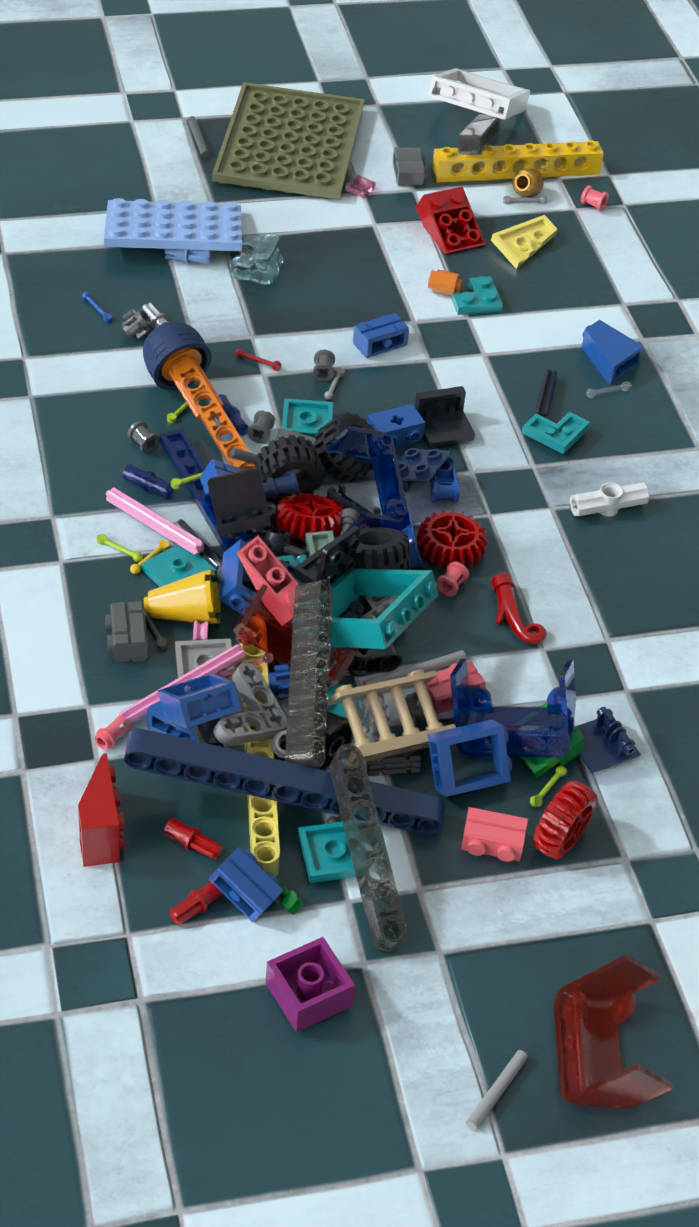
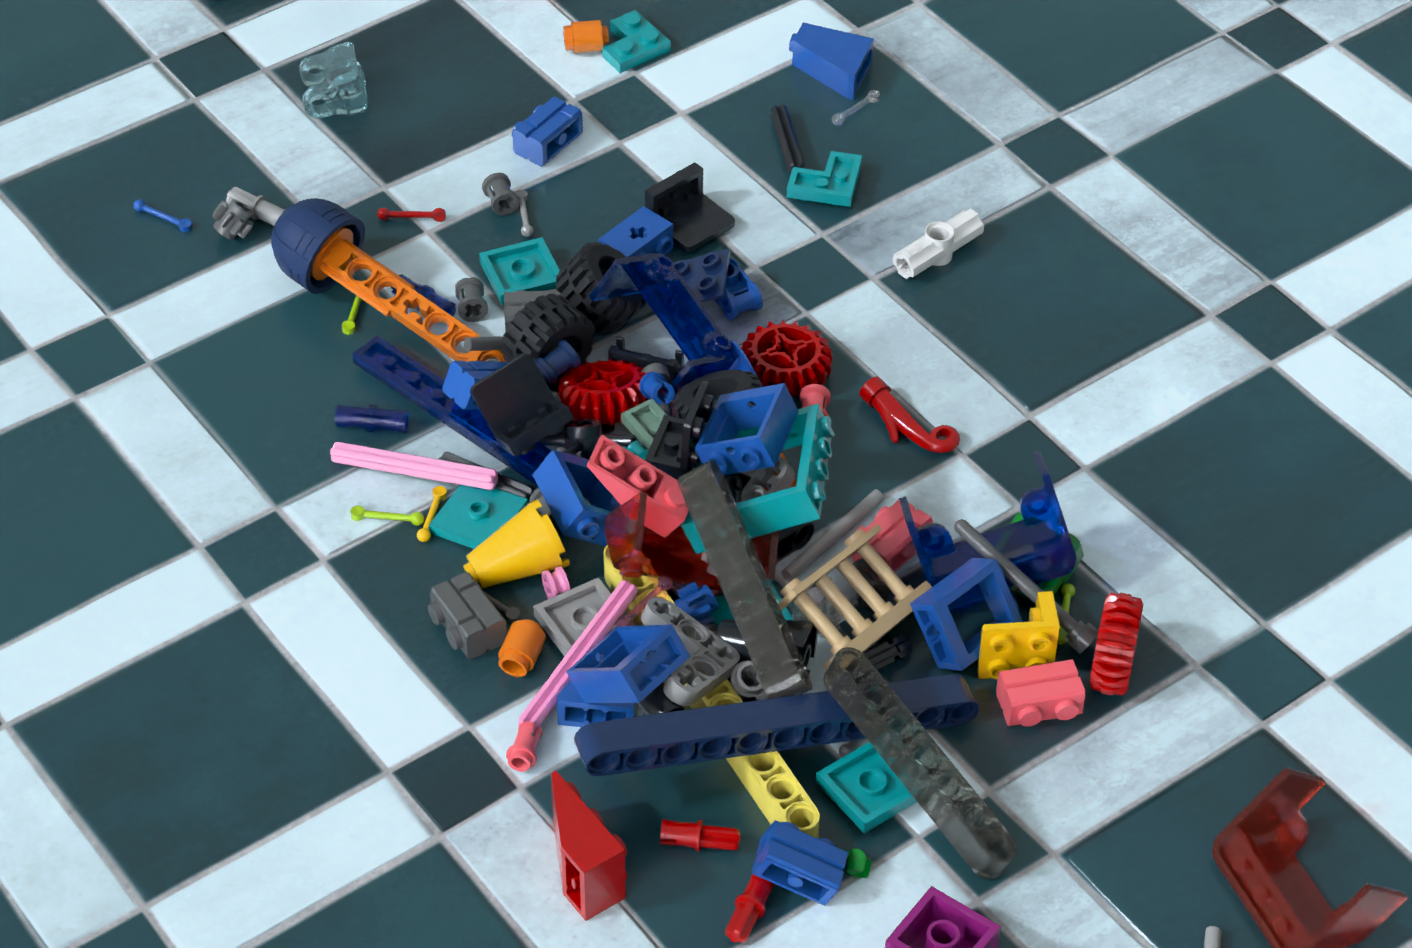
camera: 20 degrees left, 0 degrees up
light blue plate [104,198,242,251] -> none
dark grey bush [127,421,160,454] -> none
medium blue axle [165,249,211,264] -> none
lime hinge [171,472,203,489] -> none
dark blue hinge [572,707,641,773] -> none
none -> orange brick [498,619,546,677]
none -> blue pin [639,372,675,405]
none -> blue window [695,383,799,478]
none -> dark grey piece [954,519,1099,654]
none -> yellow bracket [977,591,1060,679]

